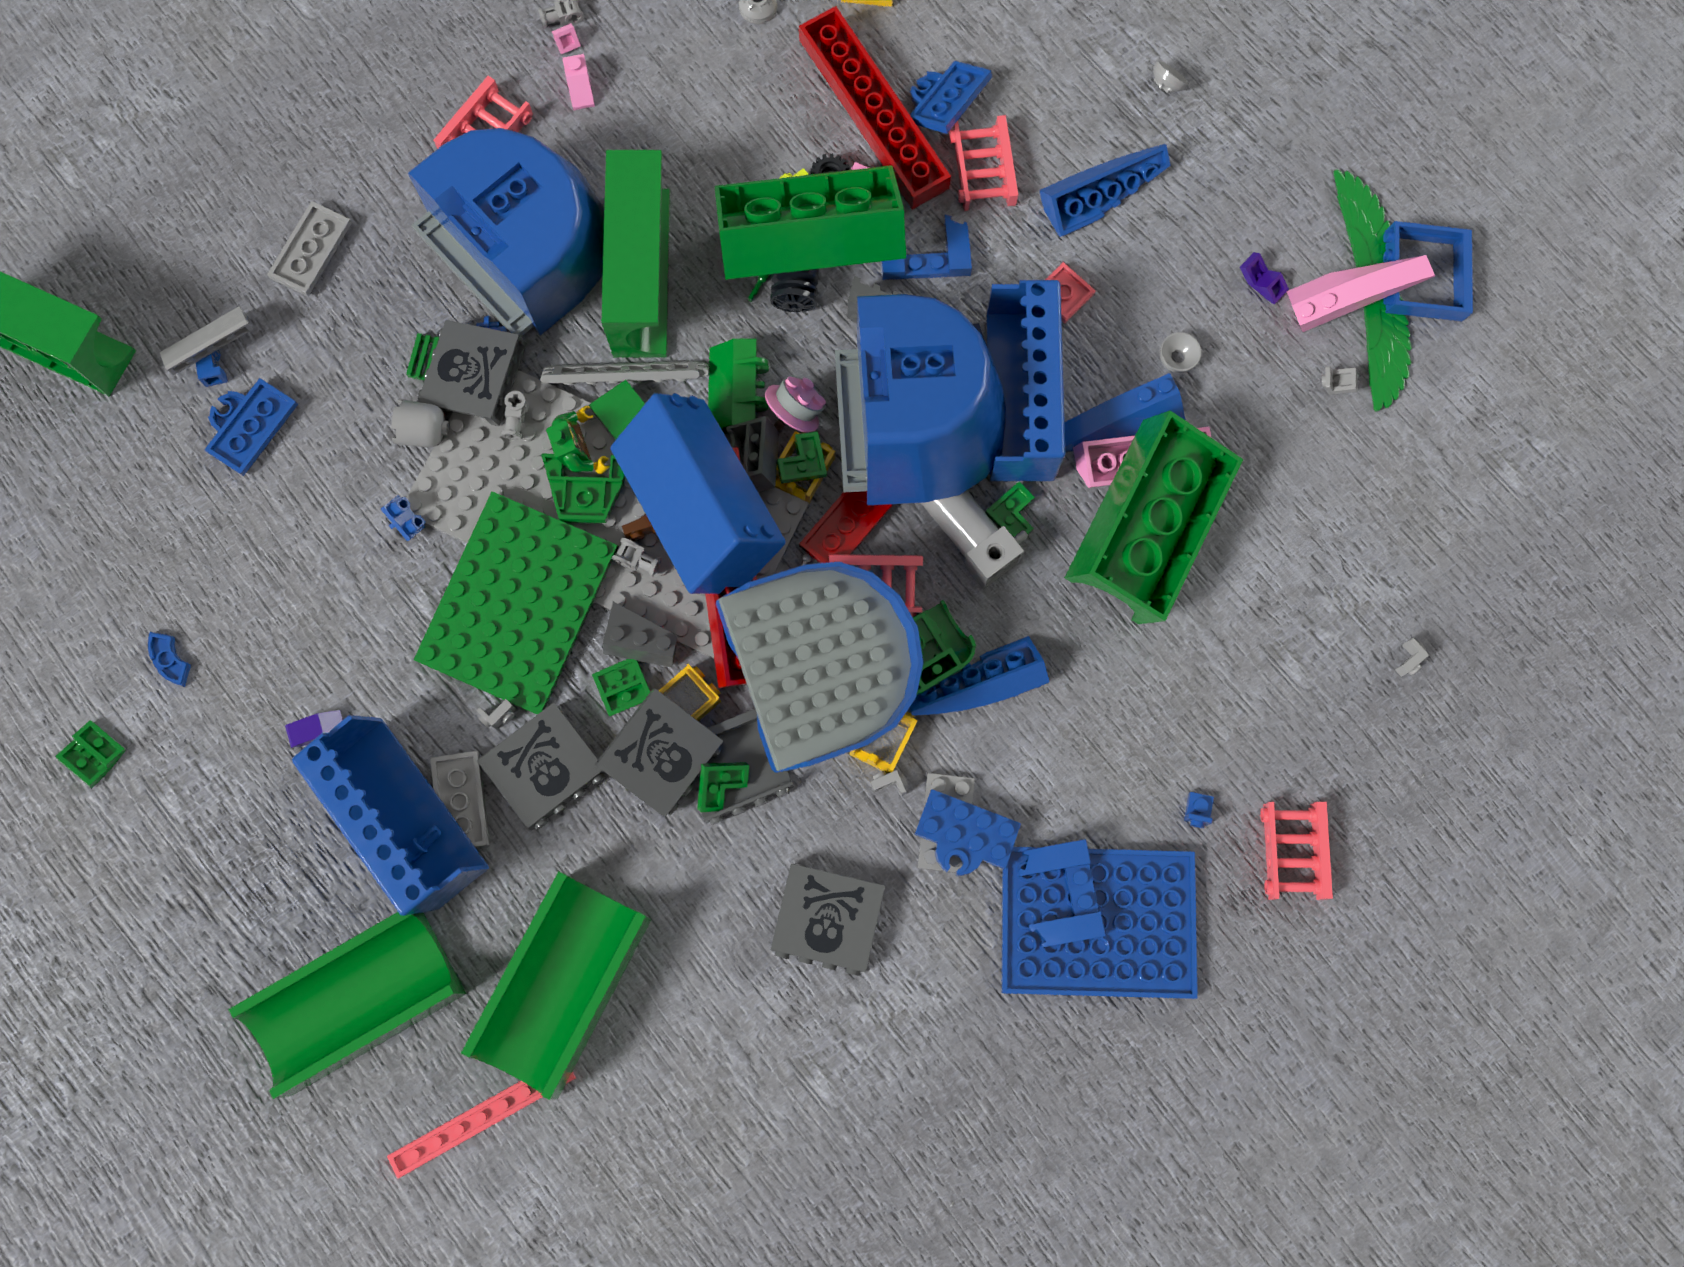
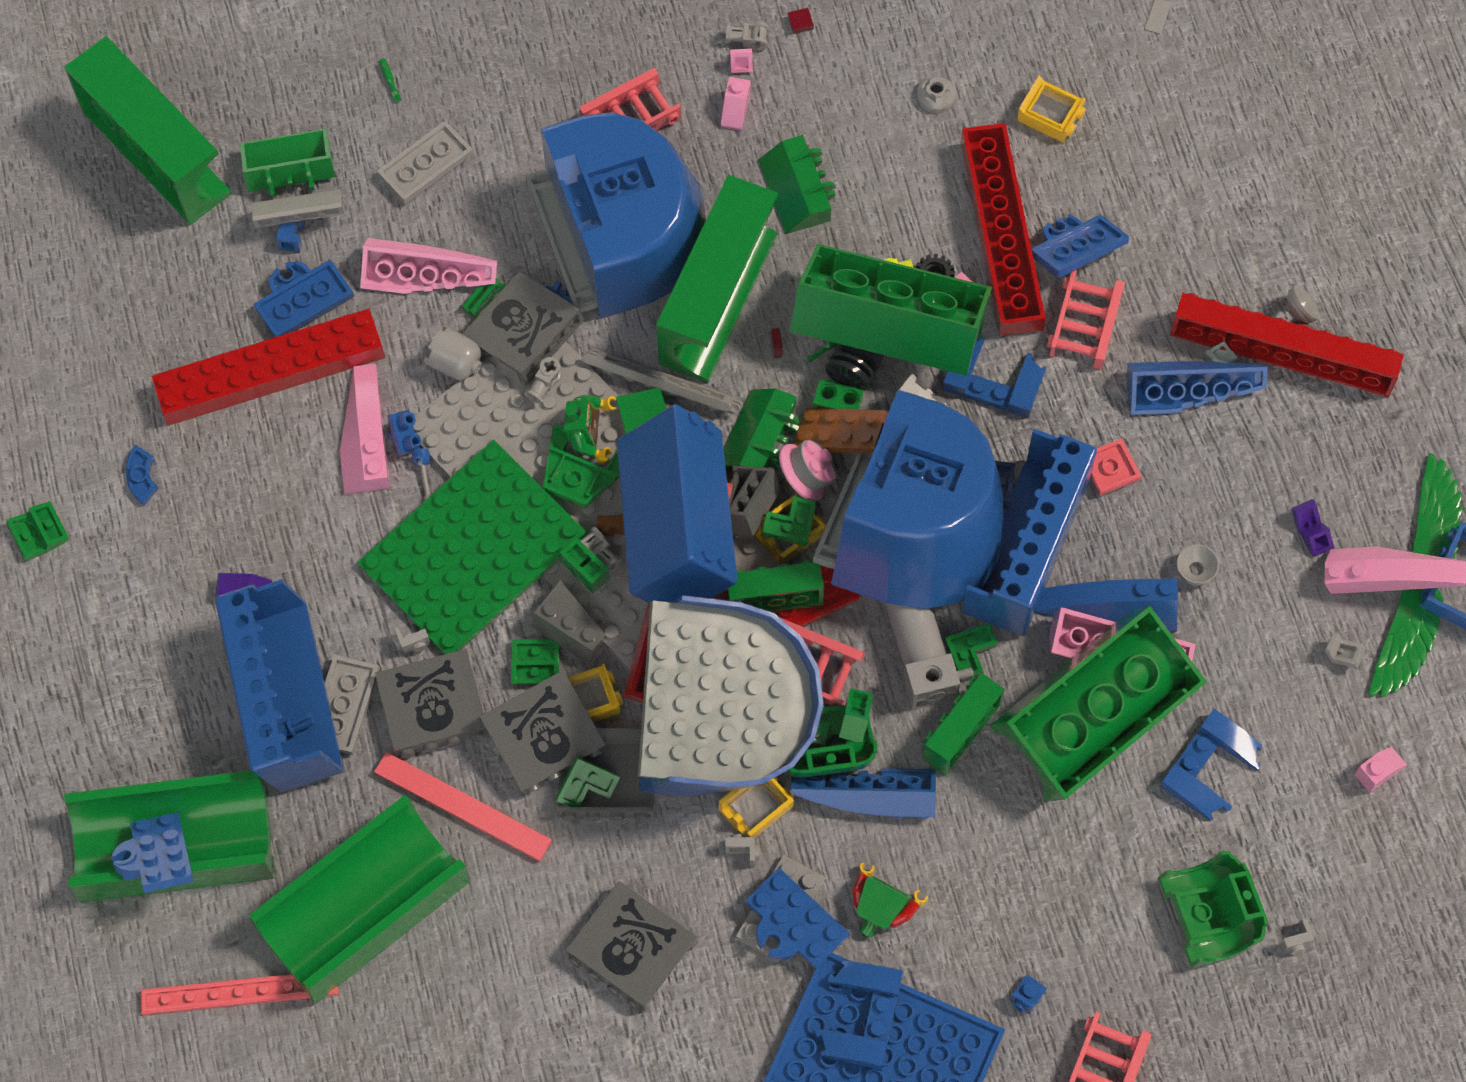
camera: 25 degrees right, 10 degrees down
none -> blue plate [112,812,193,893]
none -> red brick [151,308,385,426]
none -> green piece [240,128,335,198]
none -> bright pink wedge [340,364,390,494]
none -> bright pink wedge [360,238,497,294]
none -> coral tile [374,752,552,862]
none -> green piece [378,59,402,103]
none -> hinge [411,448,431,501]
none -> green brick [559,537,610,594]
none -> green brick [727,560,824,612]
none -> green piece [758,135,836,234]
none -> dark red tile [771,328,783,359]
none -> dark orange plate [793,408,888,454]
none -> green brick [812,379,864,409]
none -> green brick [839,688,873,743]
none -> green torso [852,862,928,937]
none -> green brick [922,673,1005,776]
none -> green piece [1158,851,1268,968]
none -> blue wedge [1160,708,1262,821]
none -> red brick [1170,292,1404,397]
none -> light aqua tile [1205,342,1237,363]
none -> bright pink slope [1355,747,1407,793]

